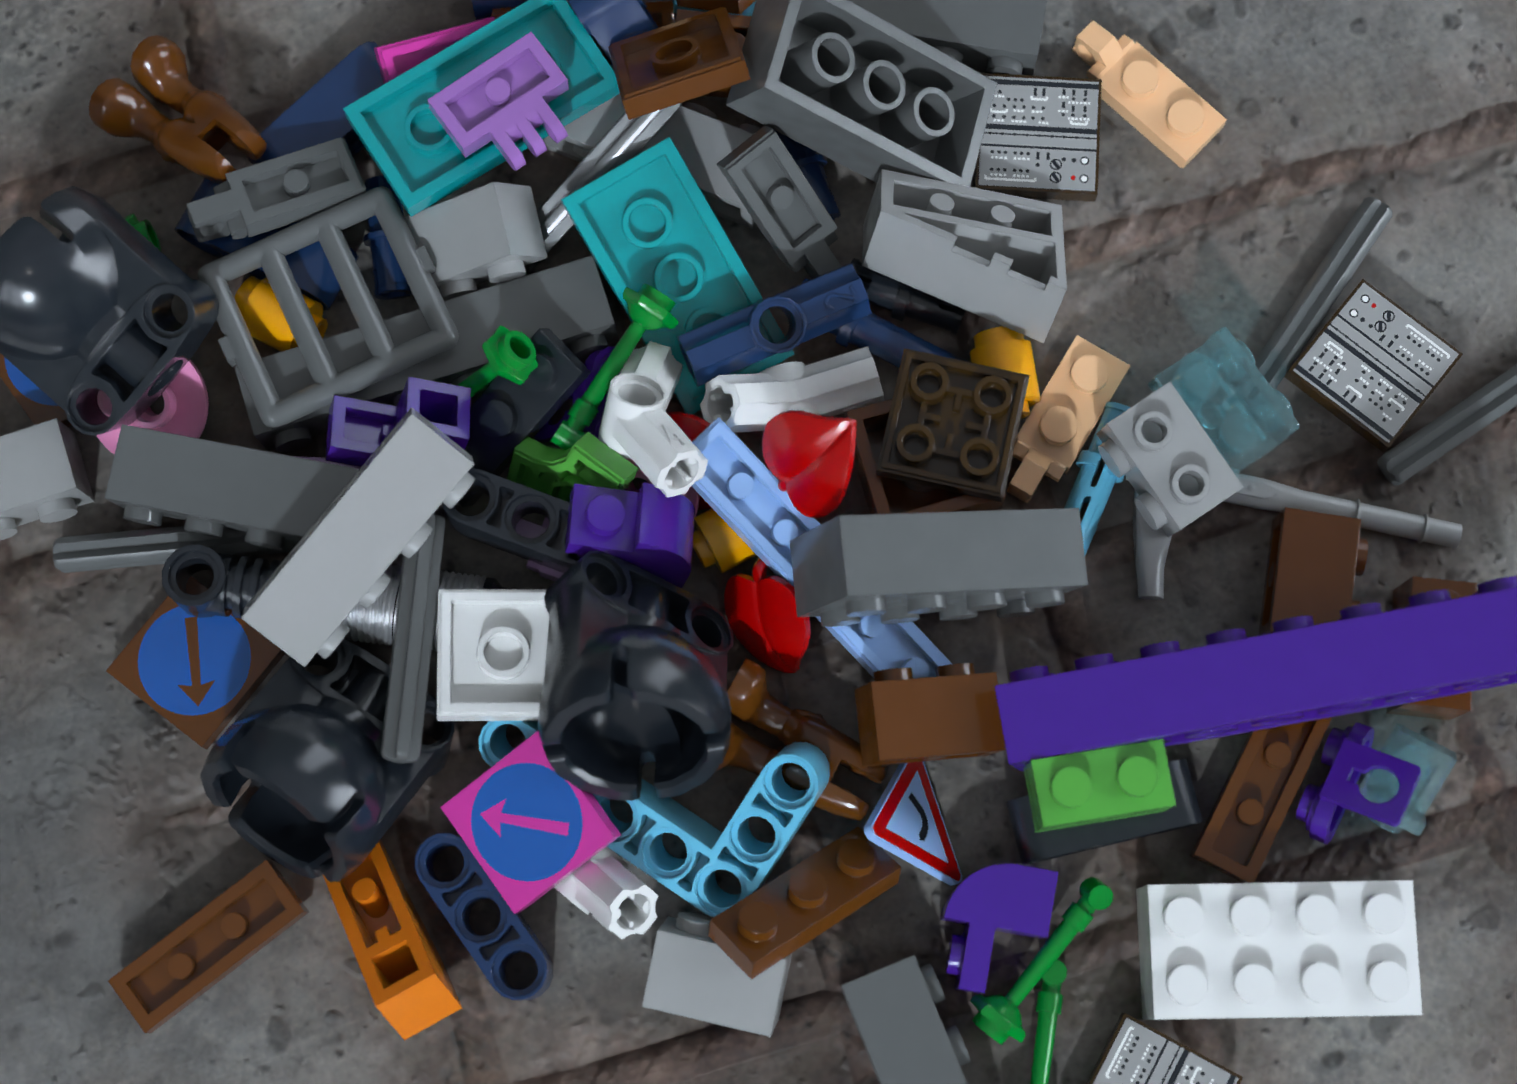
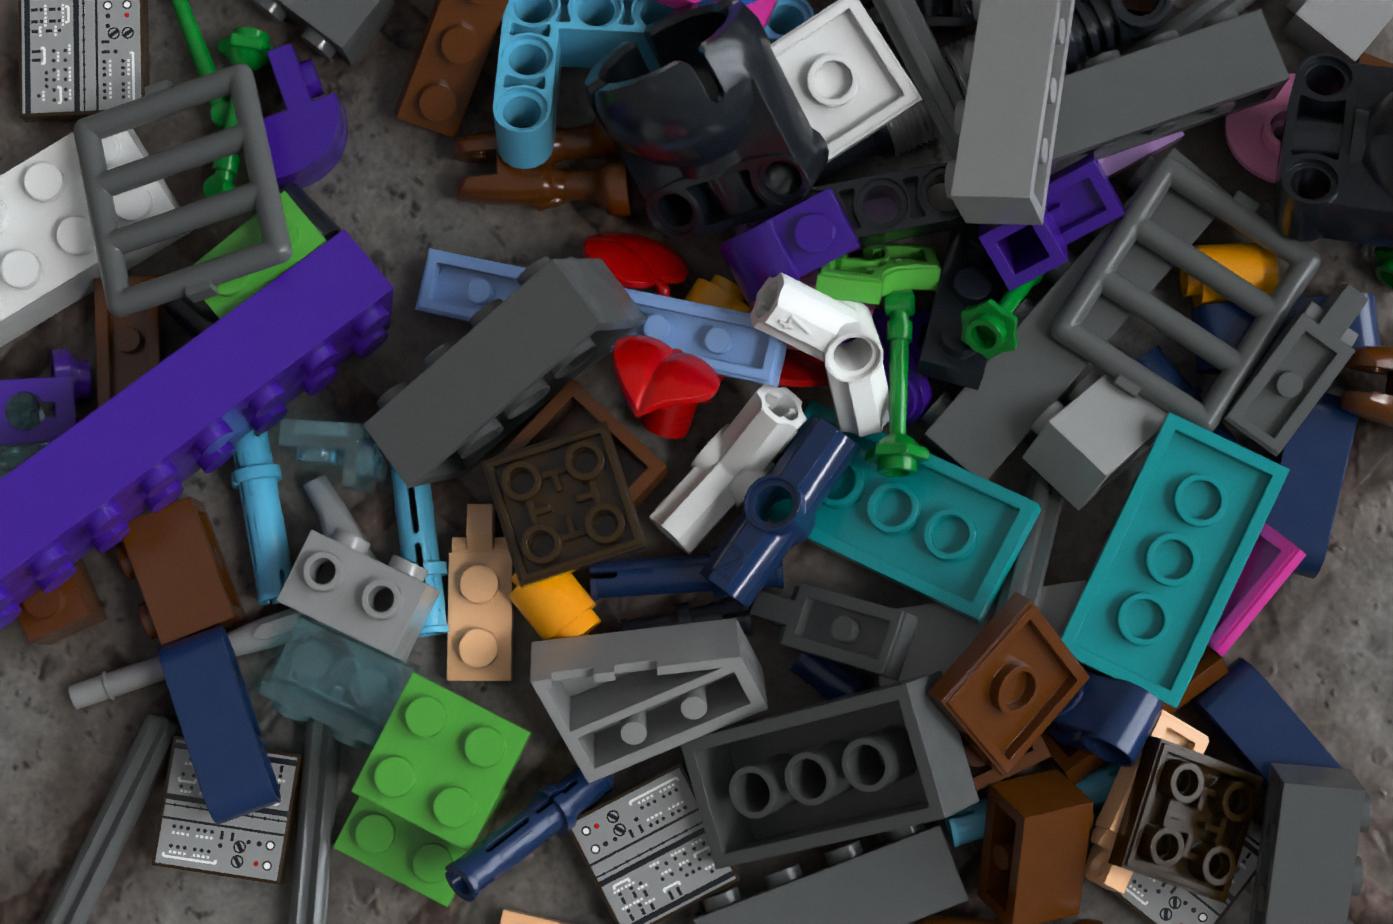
camera: 150 degrees right, 5 degrees up
medium lavender hinge [427,31,569,171] -> none
reddish brown brick [854,663,1006,767] -> none
piece [864,762,962,886] -> none
none -> dark grey bar [73,63,292,318]
none -> dark blue beam [158,625,281,825]
none -> medium azure pin [230,430,292,605]
none -> clear light blue bracket [279,419,388,495]
none -> bright green bracket [333,672,533,907]
none -> dark blue pin [445,766,614,902]

